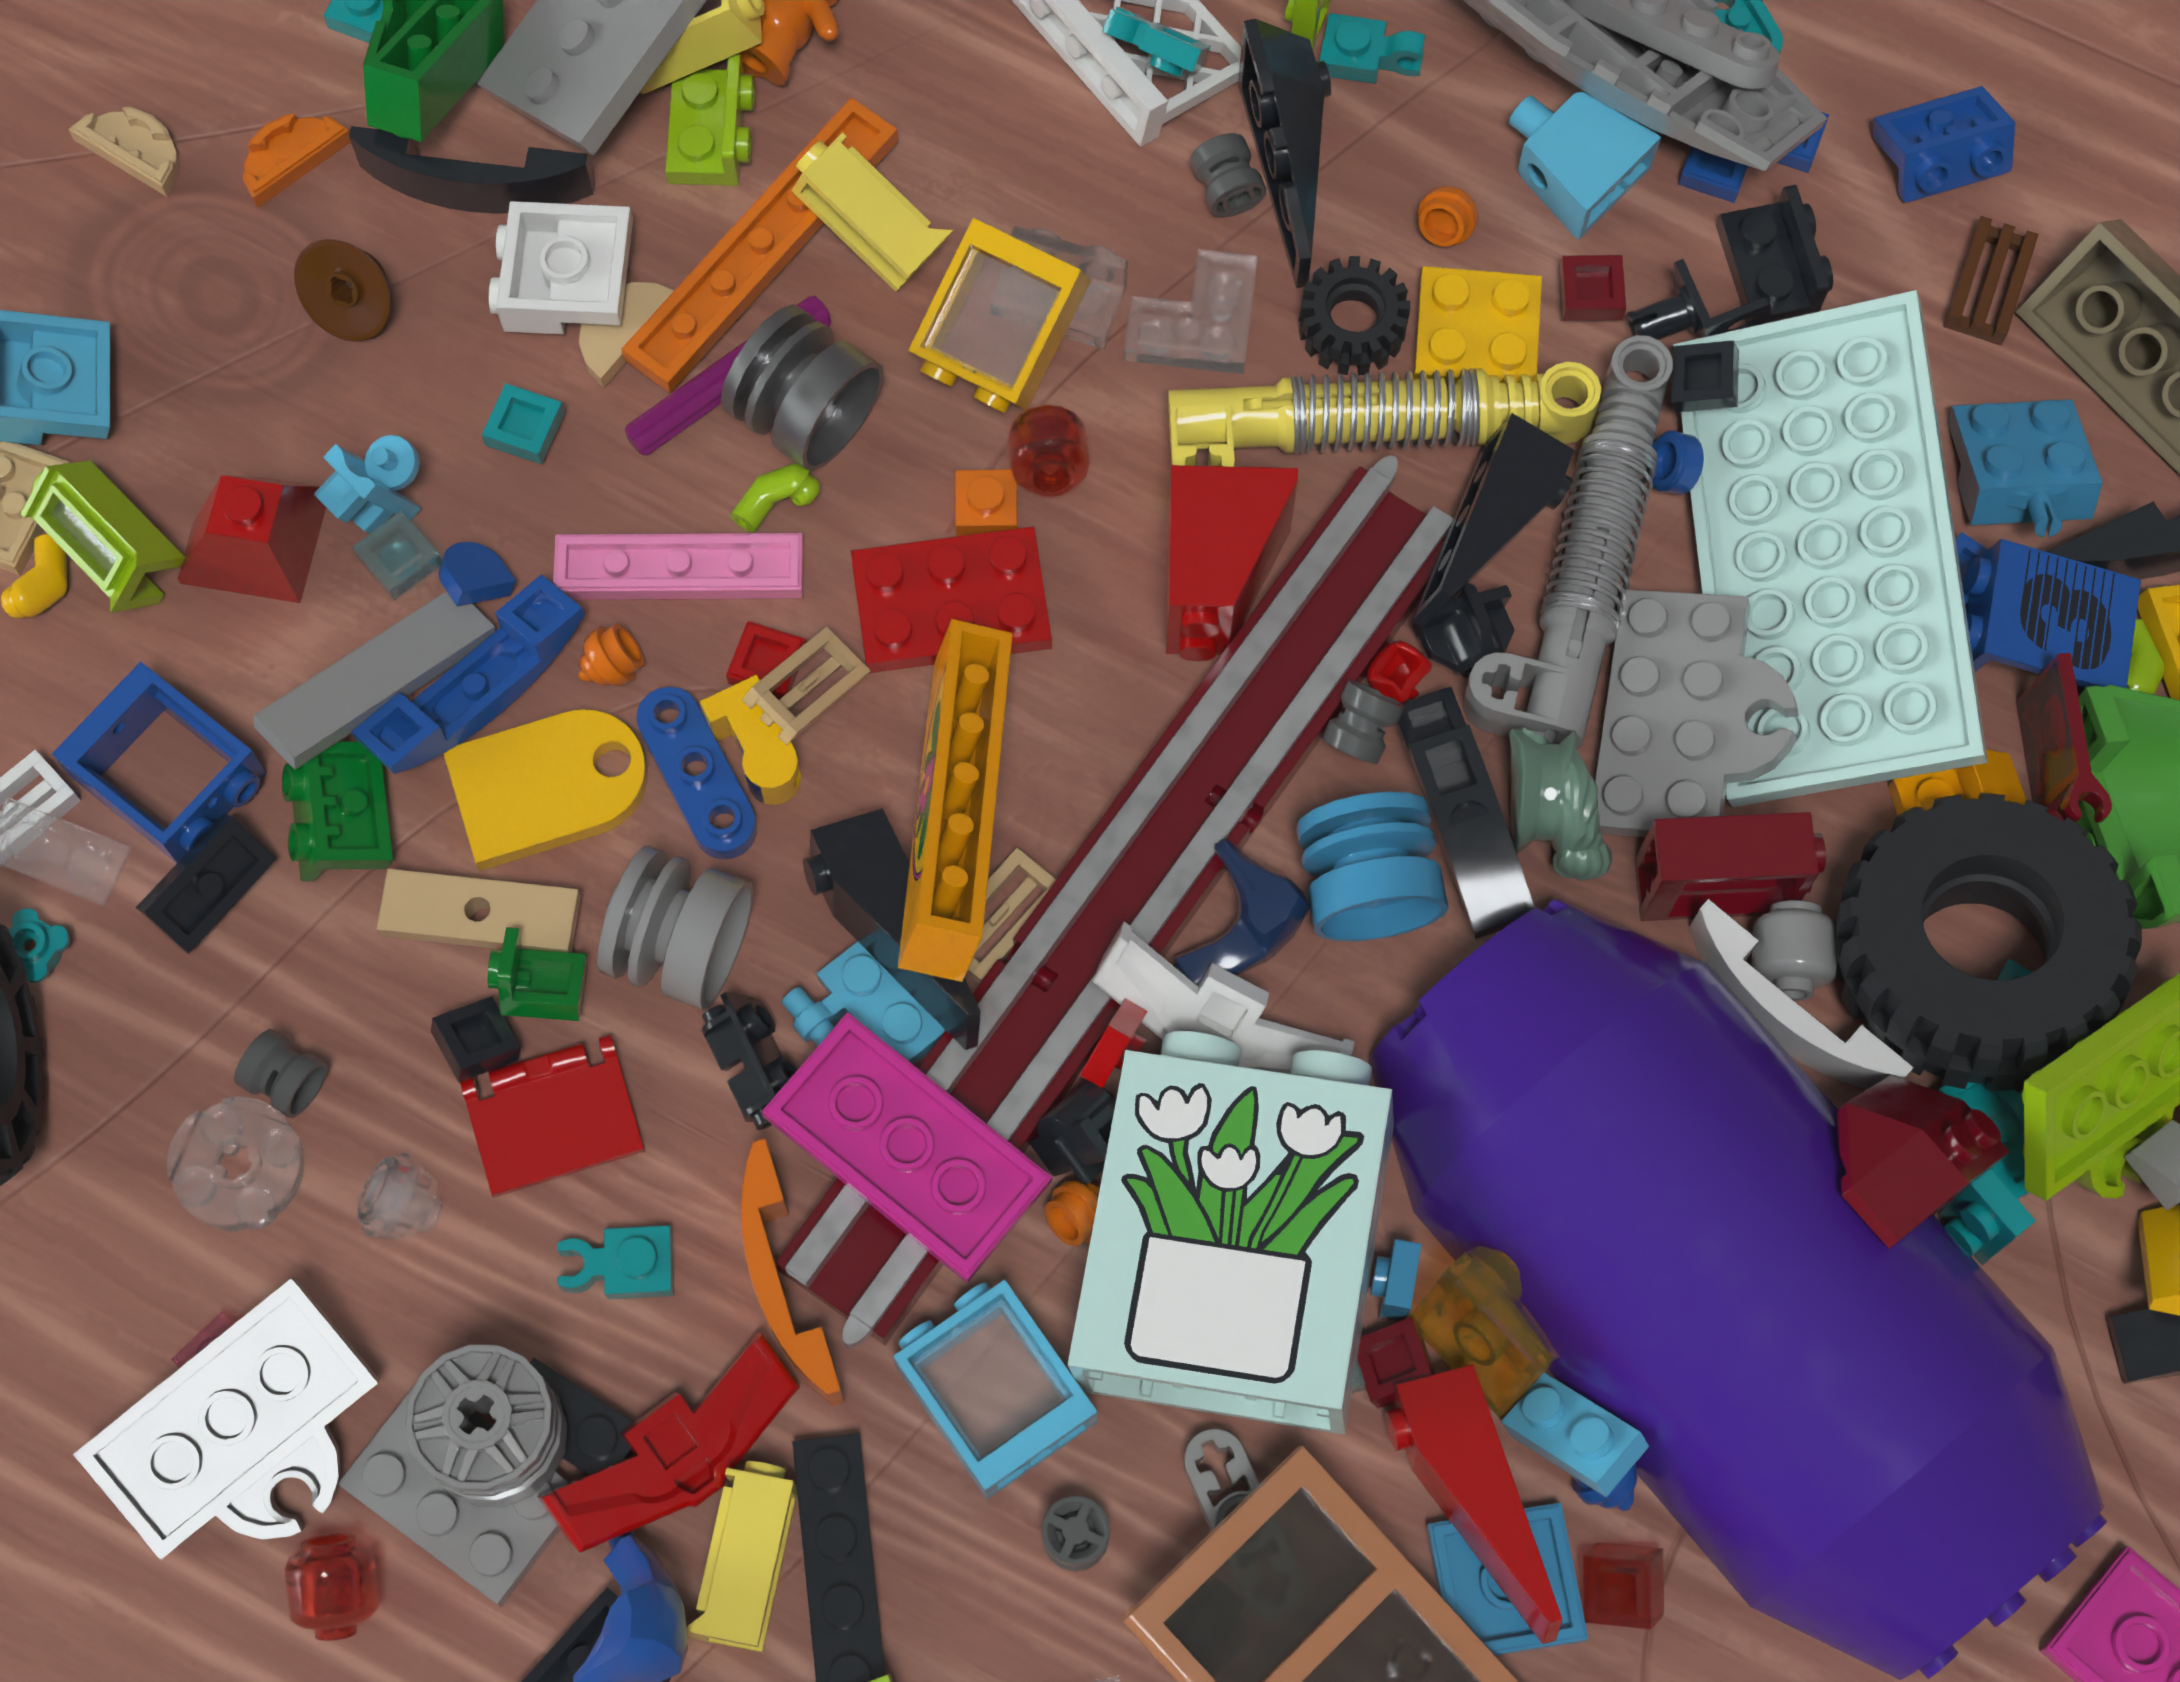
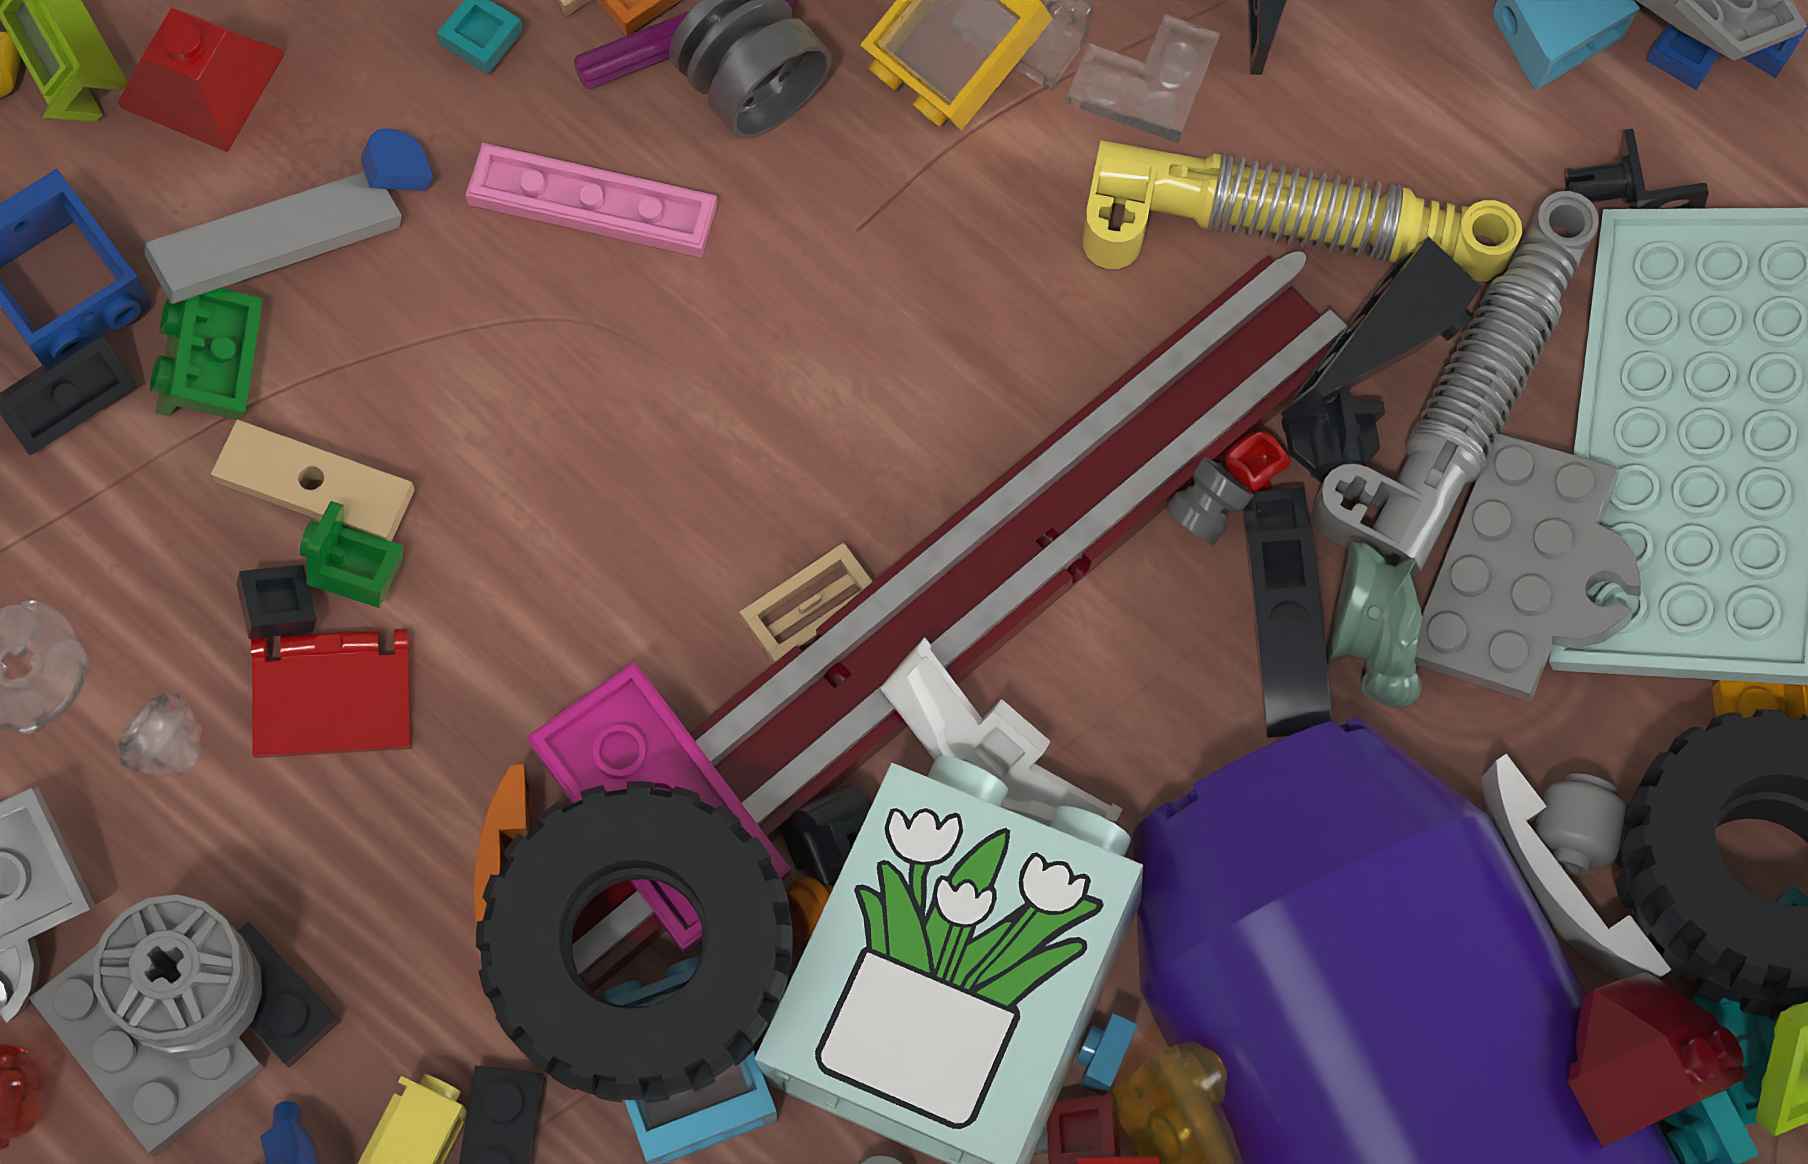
camera: 10 degrees right, 0 degrees up
dark grey wheel [234,1029,328,1118] -> none
medium azure hips [314,435,422,535] -> none
blue slope [351,574,585,774] -> none
clear light blue plate [352,511,442,600] -> none
yellow tile [443,709,648,871] -> none
red plate [537,1332,800,1553] -> none
teal plate [557,1225,674,1300] -> none
orange plate [578,624,644,687] -> none
light grey wheel [597,846,754,1010] -> none
blue plate [637,687,757,860] -> none
yellow leg [699,675,802,805] -> none
black hinge [701,992,797,1130] -> none
red tile [726,621,807,700] -> none
lime arm [730,463,820,533] -> none
tan tile [742,626,871,745] -> none
medium azure plate [781,942,946,1065] -> none
black slope [803,808,981,1050] -> none
red plate [850,526,1052,674] -> none
light orange brick [898,619,1013,982] -> none
orange plate [955,469,1017,536] -> none
clear red head [1008,405,1090,497] -> none
red plate [1080,998,1148,1088] -> none
red slope [1166,465,1298,661] -> none
dark blue animal [1173,838,1310,986] -> none
dark azure wheel [1296,792,1449,942] -> none
black tyre [1298,256,1410,376] -> none
yellow plate [1413,266,1542,387] -> none
orange plate [1418,186,1479,247] -> none
dark red plate [1559,255,1626,321] -> none
dark red window [1634,812,1826,921] -> none
blue tile [1652,431,1704,495] -> none
black plate [1671,340,1739,412] -> none
black bracket [1716,185,1833,323] -> none
none -> black tyre [476,781,793,1103]

